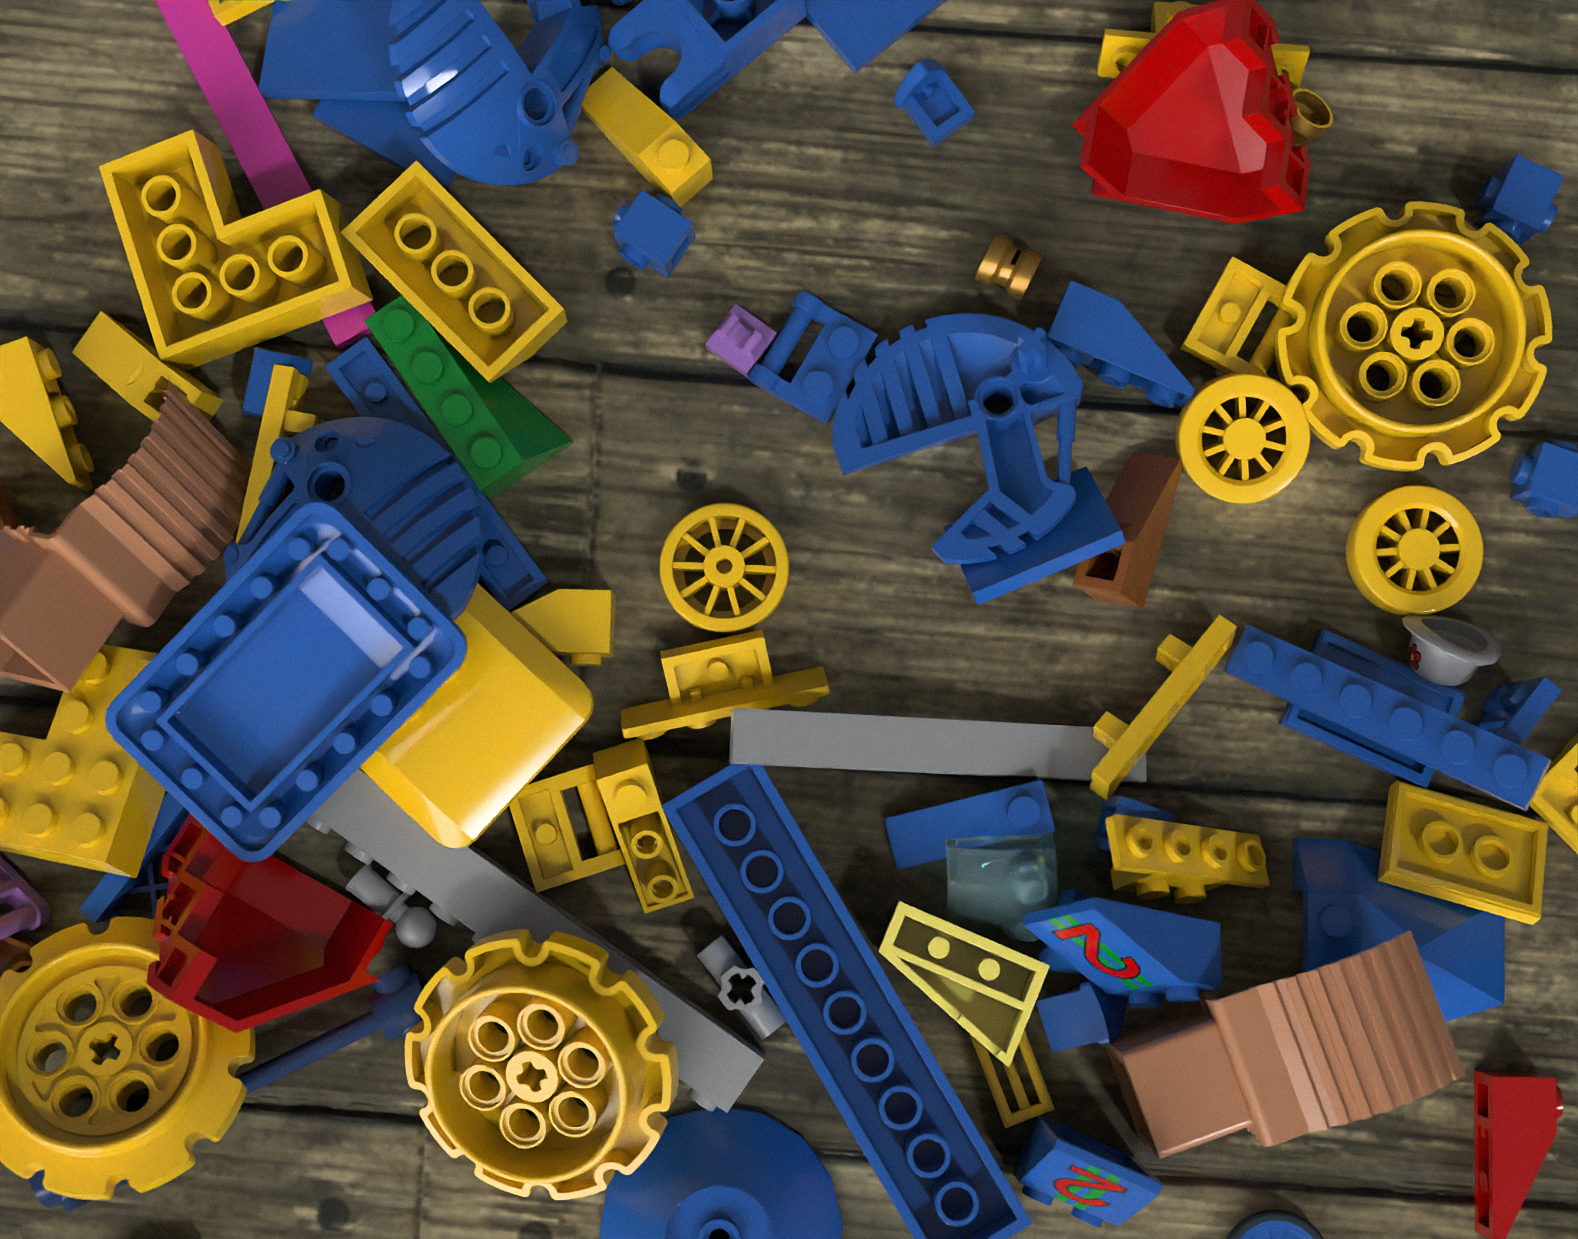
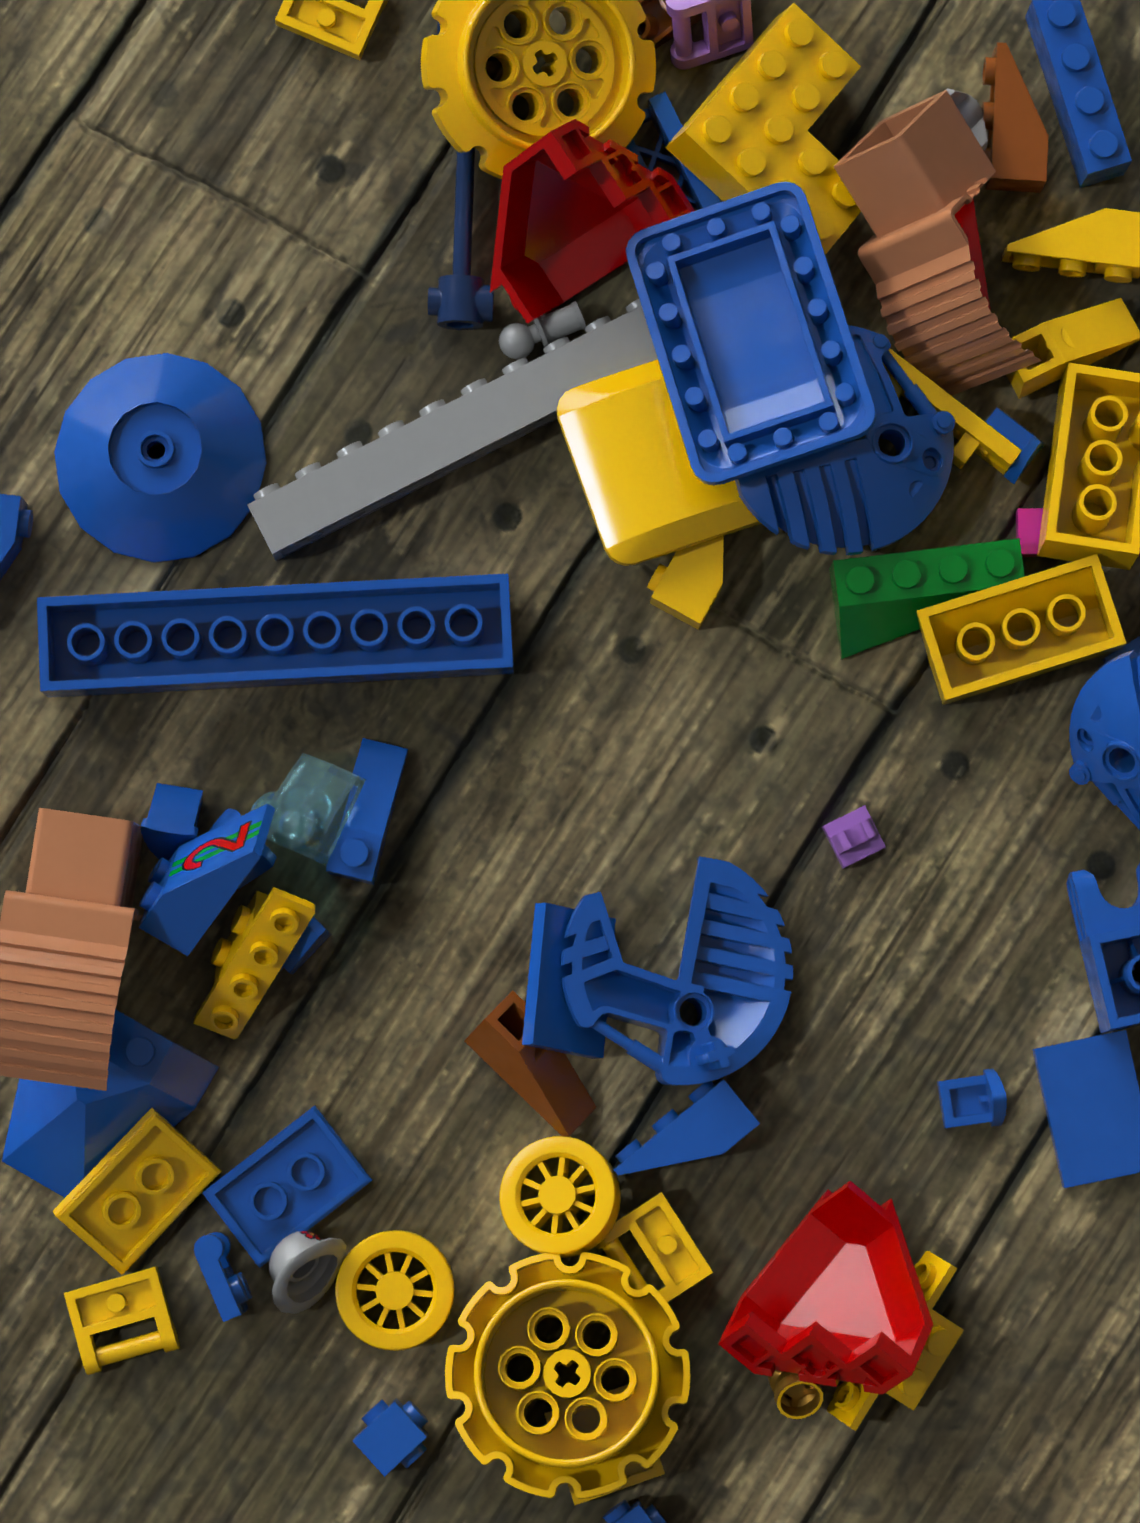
camera: 115 degrees right, 0 degrees up
blue plate [324,337,551,613] -> none
yellow piece [405,929,679,1200] -> none
yellow plate [509,764,626,893] -> none
yellow slope [580,67,713,207] -> none
yellow slope [593,739,694,914] -> none
blue brick [612,190,695,278] -> none
yellow bracket [621,630,830,740] -> none
yellow wheel [659,503,789,634] -> none
light grey axle [697,935,786,1040] -> none
light grey tile [729,708,1146,783] -> none
blue plate [747,290,878,426] -> none
light yellow wedge [877,901,1050,1068] -> none
yellow tile [969,1030,1054,1128] -> none
pearl gold wheel [975,232,1044,301] -> none
blue slope [1013,1115,1163,1227] -> none
yellow hinge [1090,614,1237,801] -> none
blue plate [1224,625,1551,811] -> none

